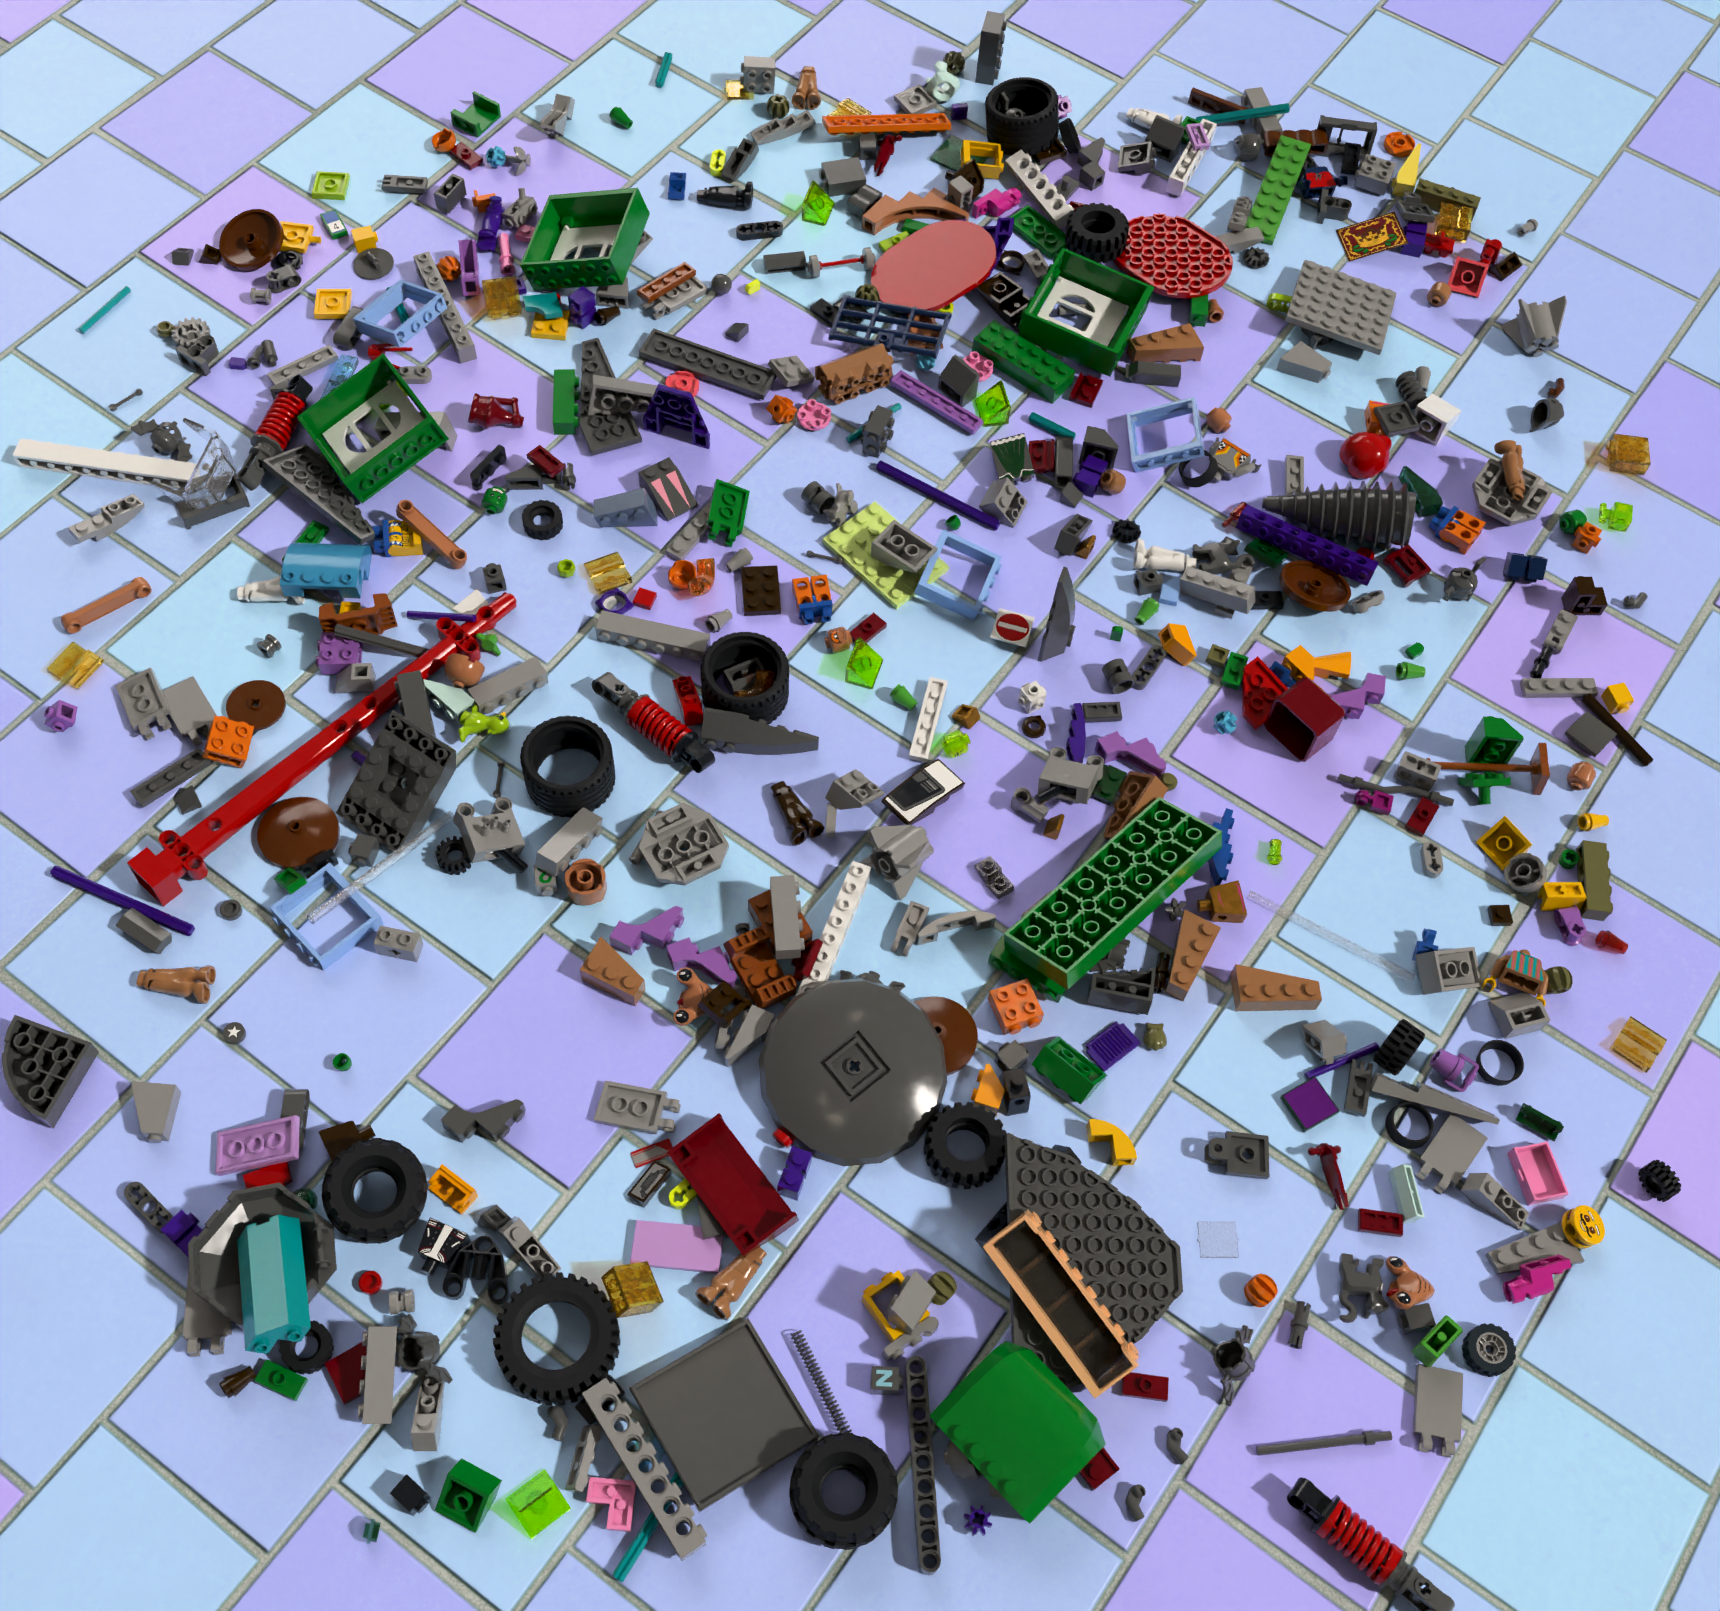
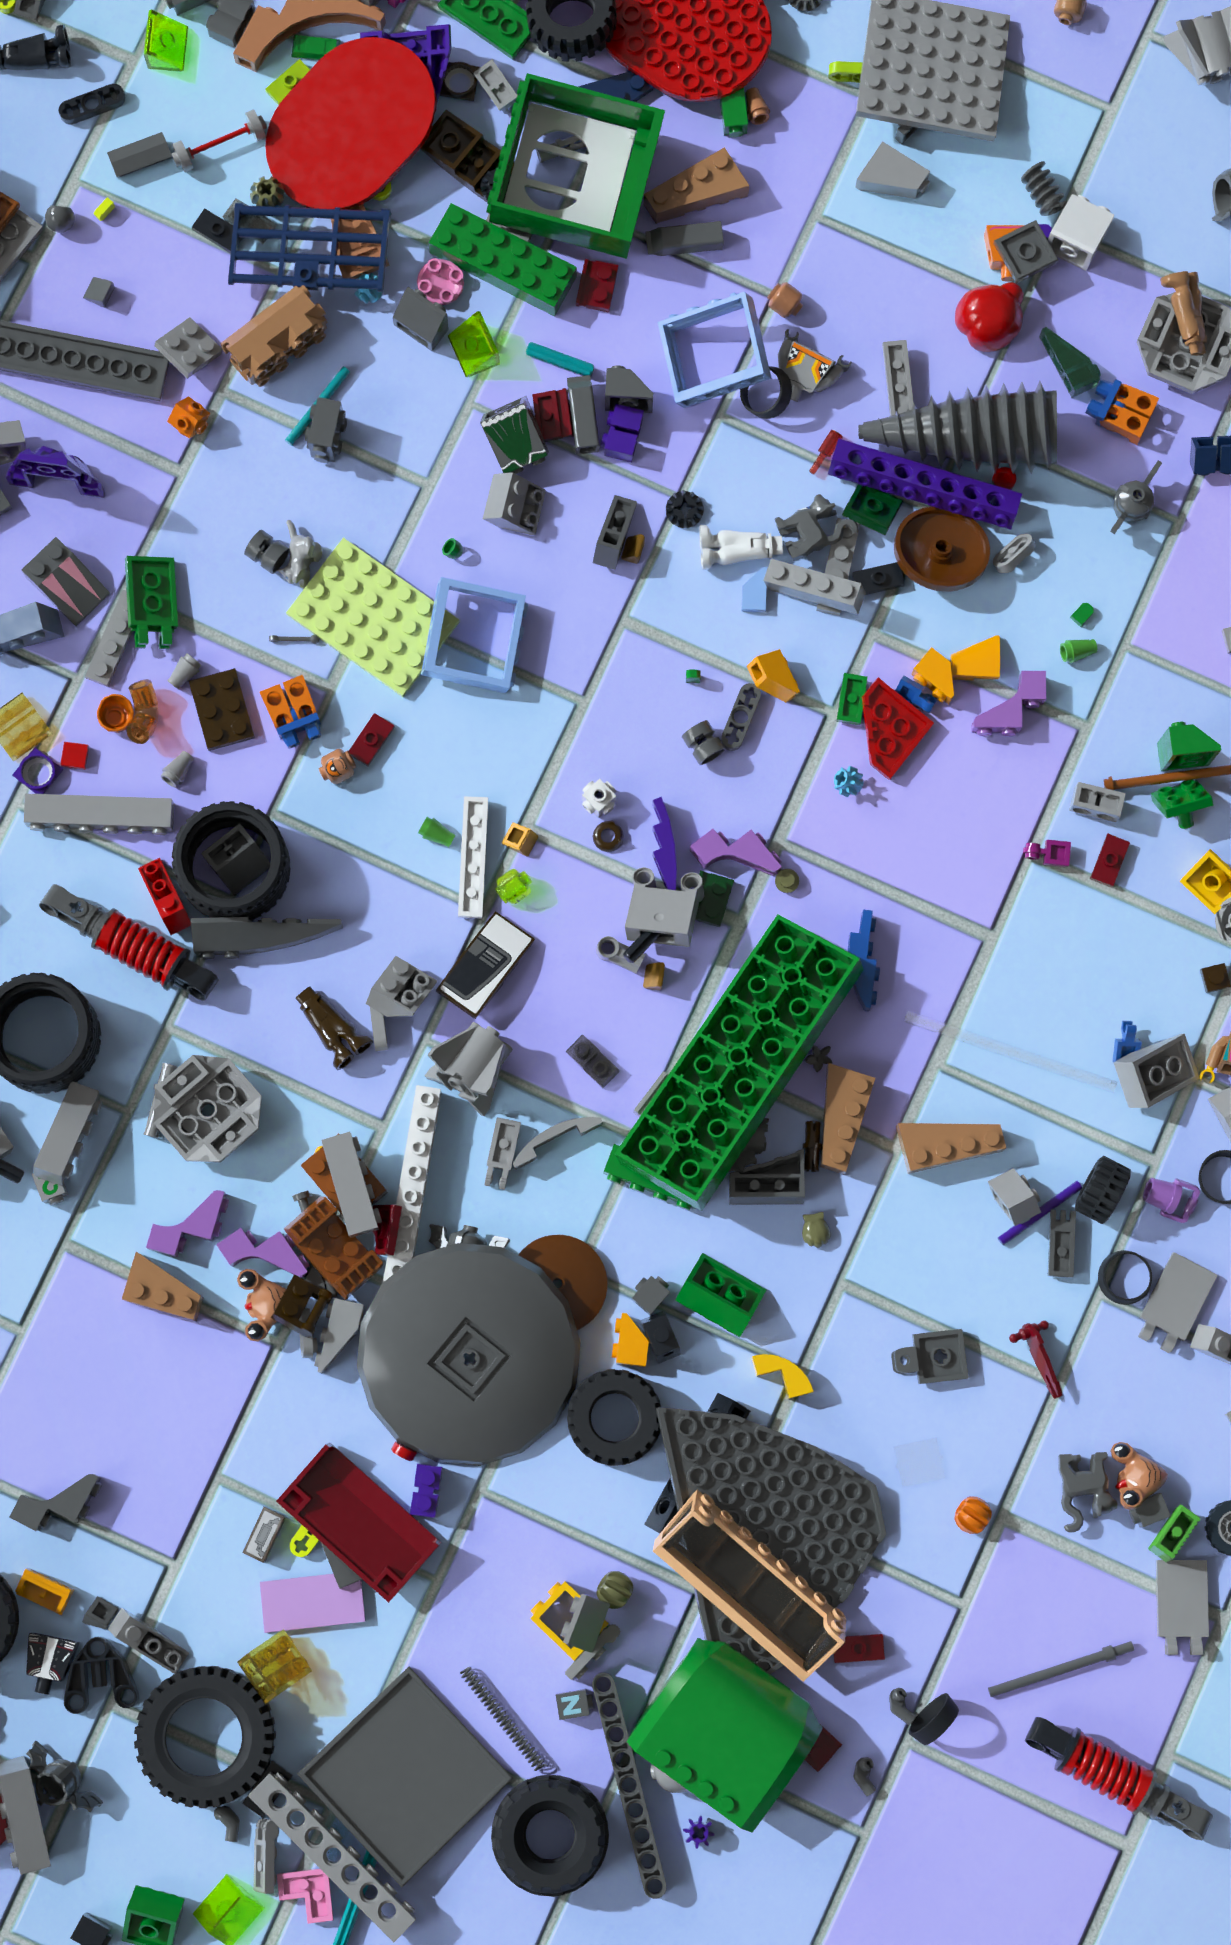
camera: 10 degrees left, 20 degrees up
light grey wheel [389,1289,415,1315] -> none
light grey slope [411,1376,445,1451] -> none
nougat brick [565,858,607,905] -> none
light grey tile [594,1080,681,1135] -> none
sticker [631,1138,673,1168] -> none
coral tile [665,371,699,397] -> none
medium nougat piece [695,1247,767,1321] -> none
clear orange cylinder [734,670,774,697] -> none
bright pink dish [797,399,831,430] -> none
clear neon green slope [845,637,884,689] -> none
light grey slope [871,520,938,573] -> none
dark purple axle [876,460,1000,530] -> none
medium lavender plate [890,370,984,435] -> none
orange brick [988,978,1044,1035] -> none
piece [990,608,1035,647] -> none
dark grey wedge [1037,567,1076,662] -> none
dark grey slope [1060,482,1083,508] -> none
dark grey plate [1082,702,1122,722] -> none
dark purple window [1085,1021,1141,1072] -> none
medium nougat head [1100,469,1126,495] -> none
medium nougat wedge [1103,771,1168,839] -> none
dark grey brick [1133,569,1163,596] -> none
bright green cone [1135,598,1159,625] -> none
pearl gold torso [1197,880,1247,923] -> none
olive plate [1205,644,1230,668] -> none
dark grey helmet [1210,1325,1255,1406] -> none
dark red plate [1264,677,1345,762] -> none
clear neon green pin [1267,839,1282,865] -> none
dark purple tile [1280,1077,1340,1133] -> none
dark grey pin [1288,1301,1311,1349] -> none
dark grey bar [1338,773,1454,806] -> none
dark red plate [1358,1208,1403,1237] -> none
light grey slope [1370,1072,1500,1125] -> none
dark red plate [1382,544,1431,587] -> none
light aqua piece [1389,1164,1425,1224] -> none
light grey cone [1414,366,1431,392] -> none
light grey beam [1420,841,1443,878] -> none
none -> black tyre [908,1693,959,1745]

